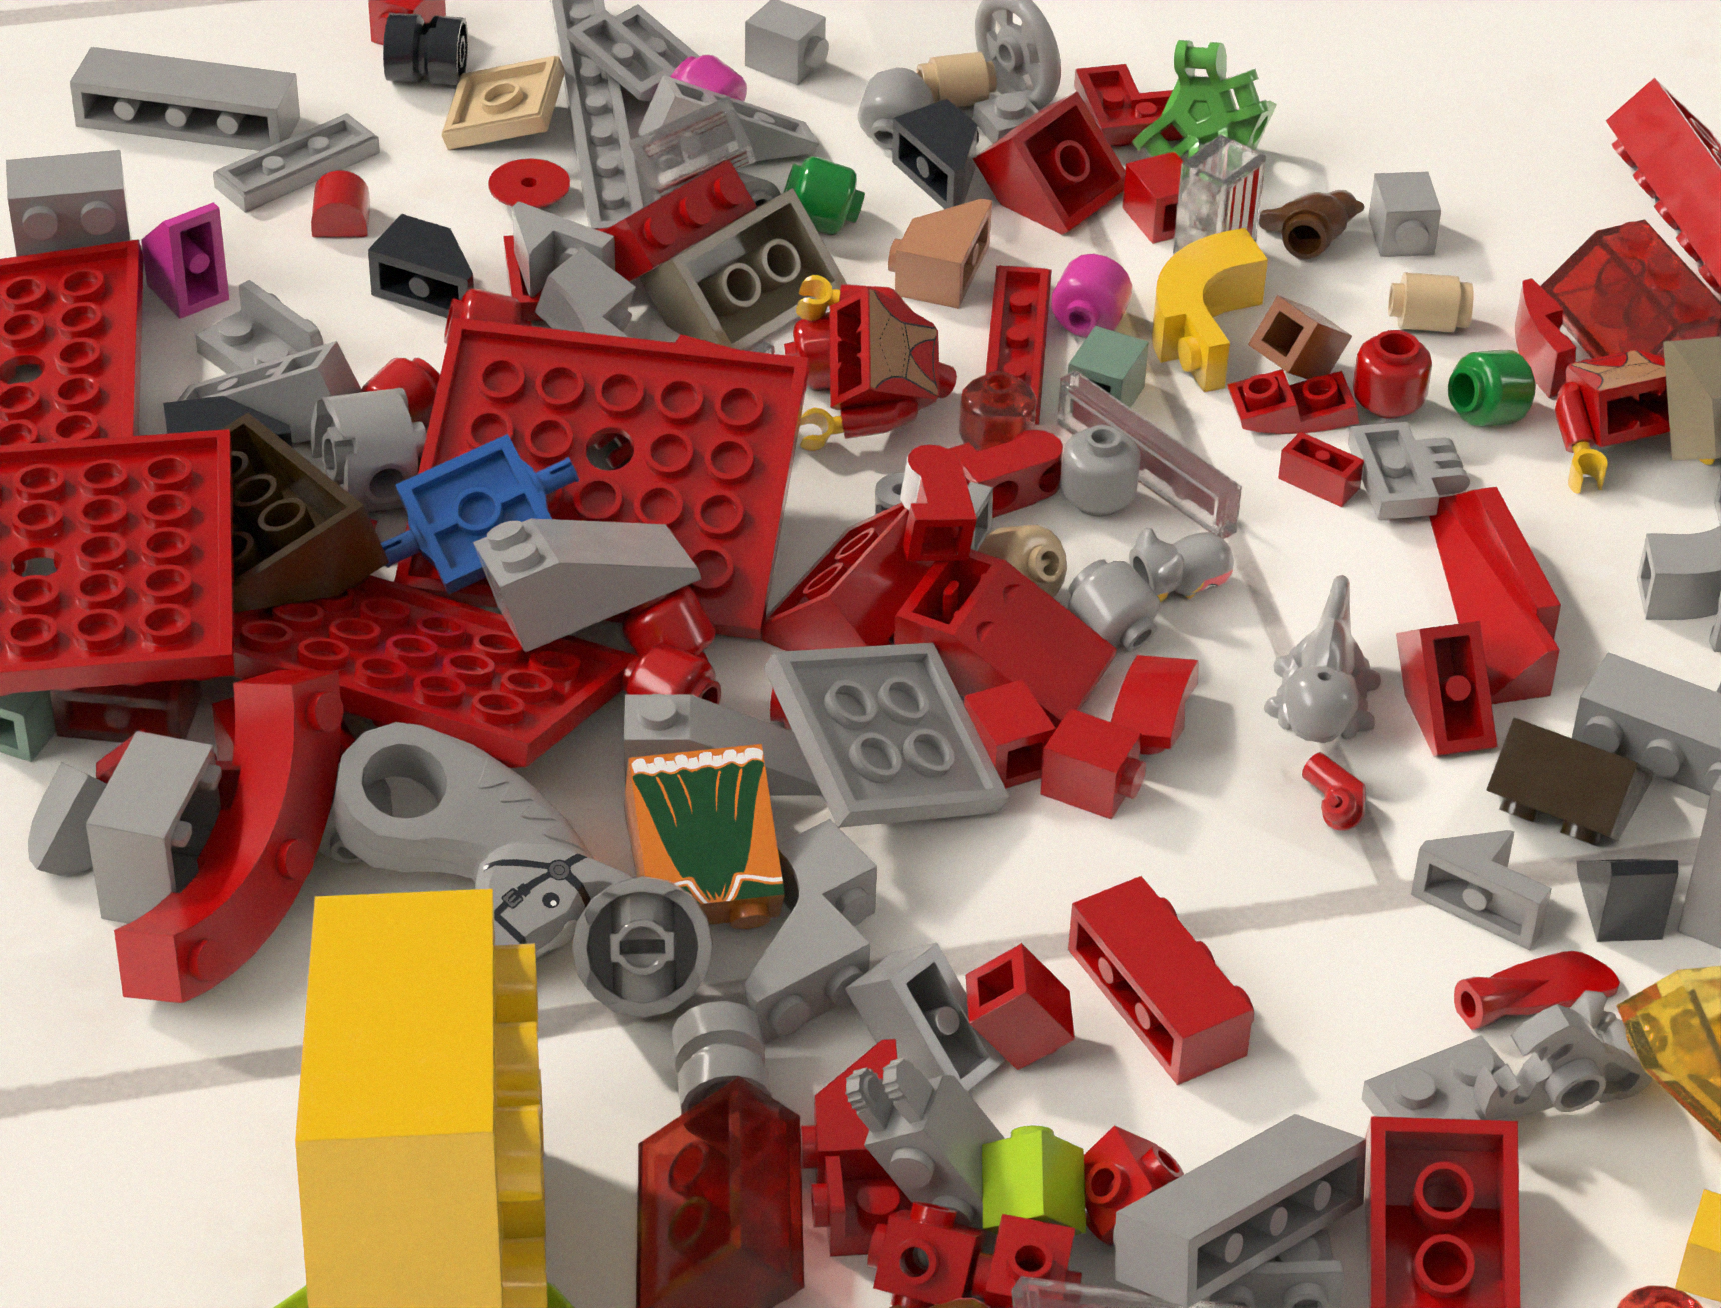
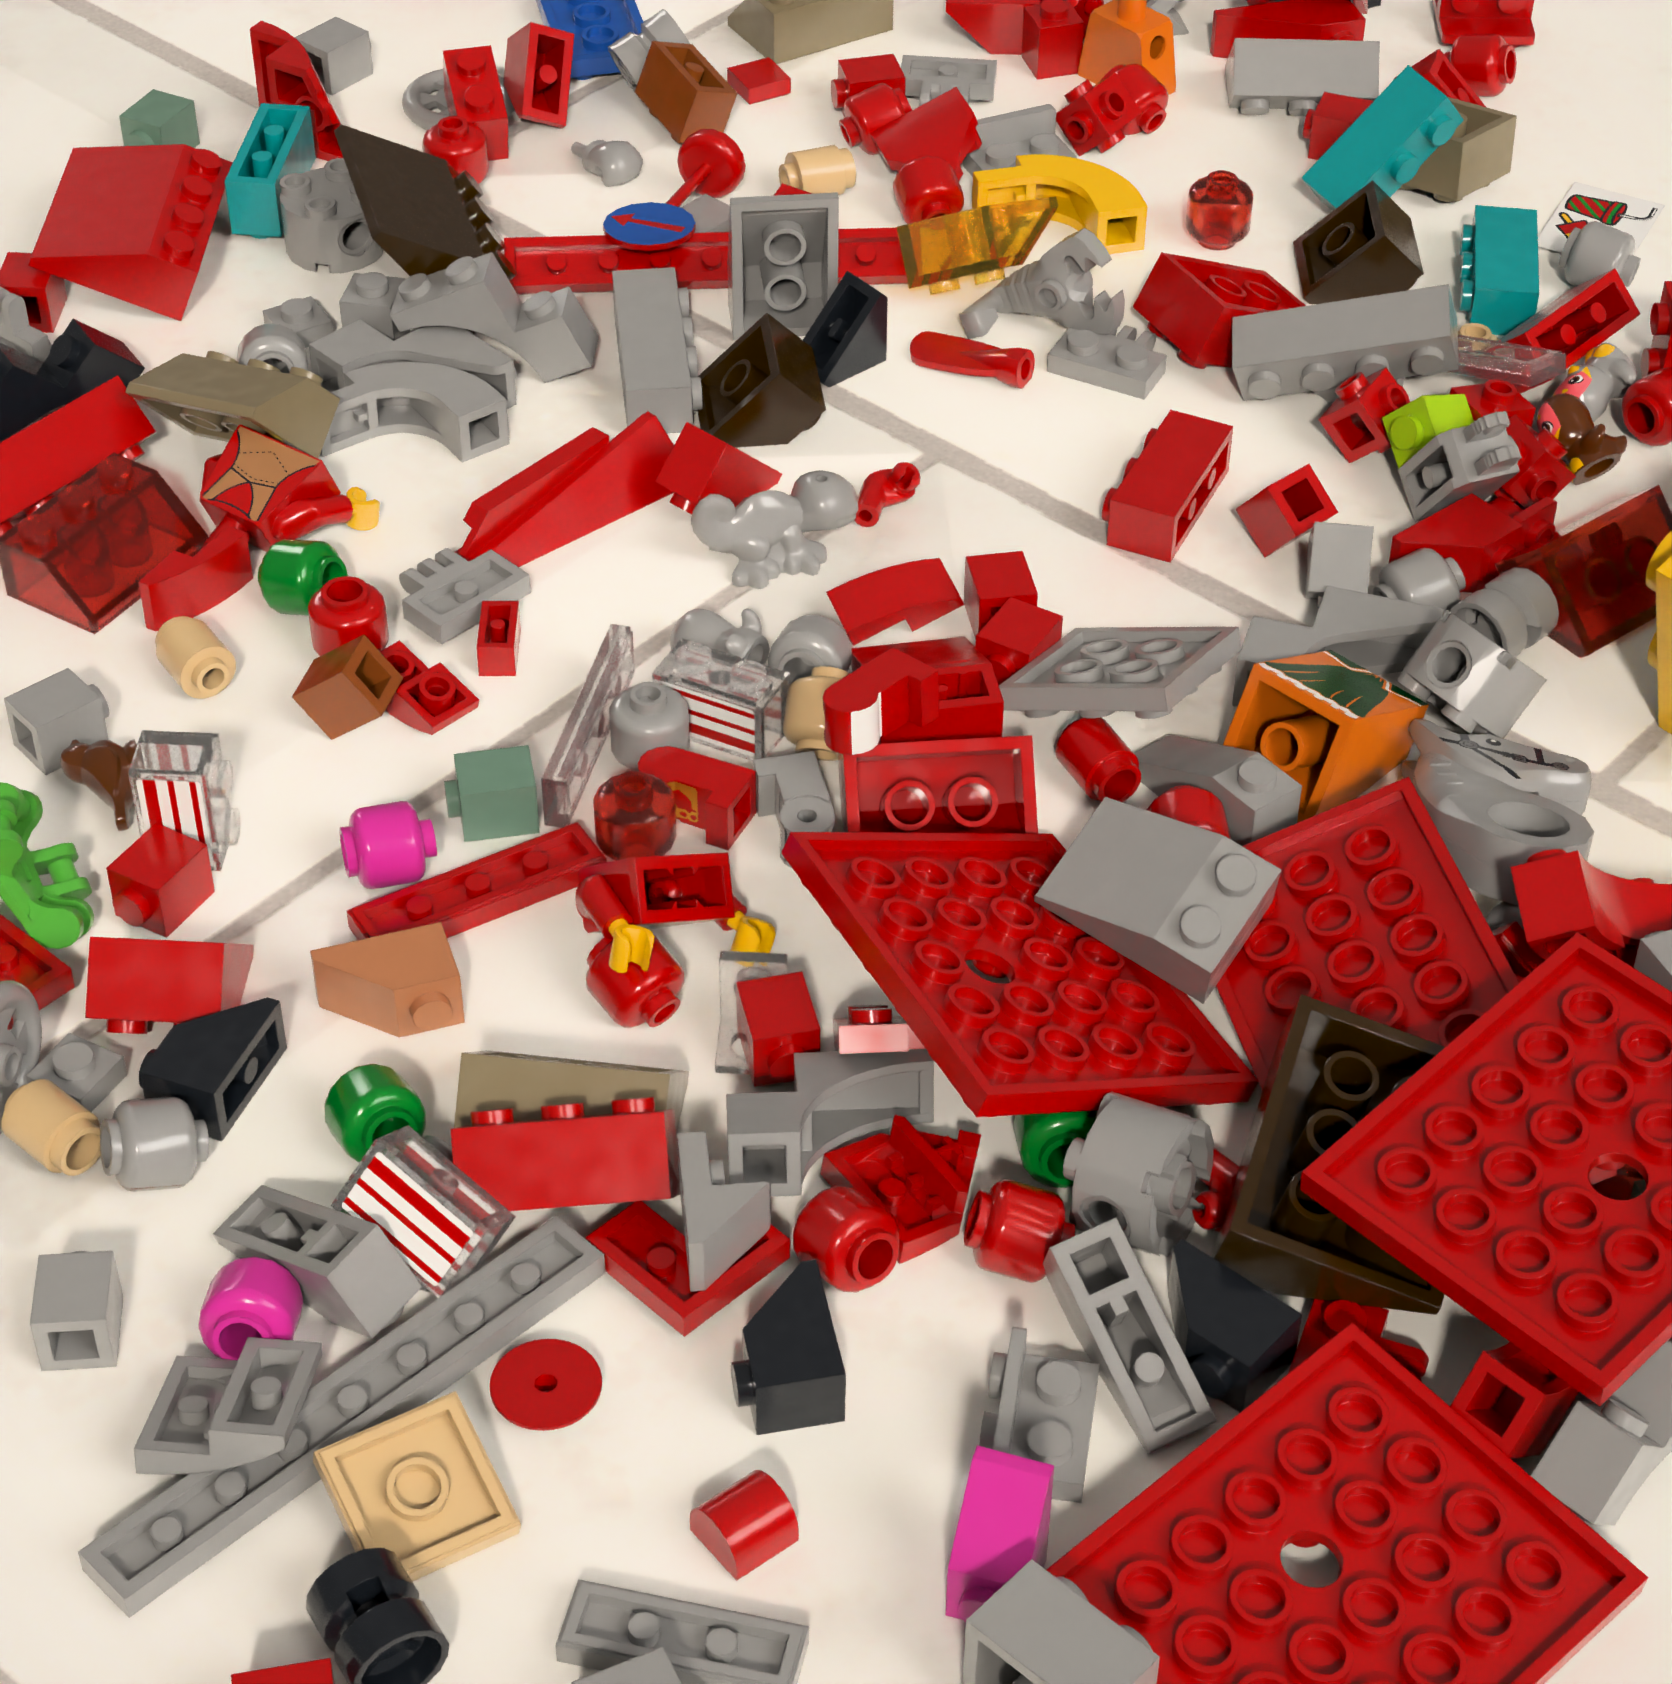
camera: 125 degrees left, 0 degrees up
blue plate [381,434,579,595] -> none
yellow arch [1152,228,1268,392] -> none
light grey slope [1411,830,1552,950] -> none
none -> clear brick [652,638,790,761]
none -> light grey head [1373,548,1466,611]

